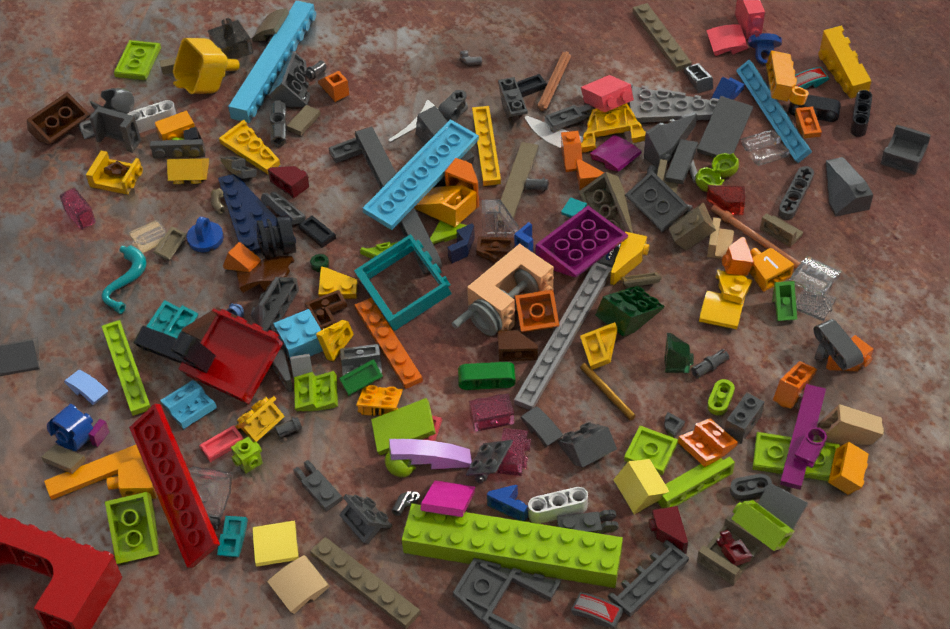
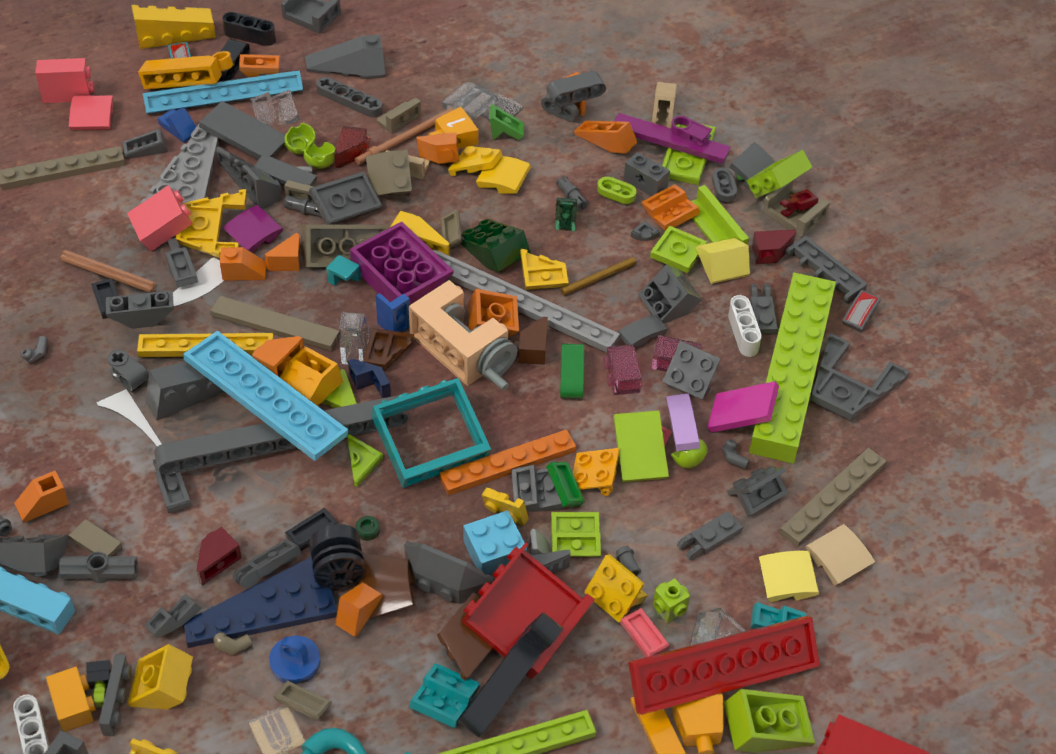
camera: 90 degrees left, 0 degrees up
medium azure slope [160,380,217,429] -> none
yellow wing [219,120,280,174] -> none
medium blue plate [226,303,244,318] -> none
reddish brown brick [304,290,347,330] -> none
yellow wing [318,267,358,299] -> none
blue slope [487,485,528,522] -> none
dark grey pin [526,177,549,192] -> none
blue tile [748,33,782,65] -> none
light orange brick [828,442,869,495] -> none

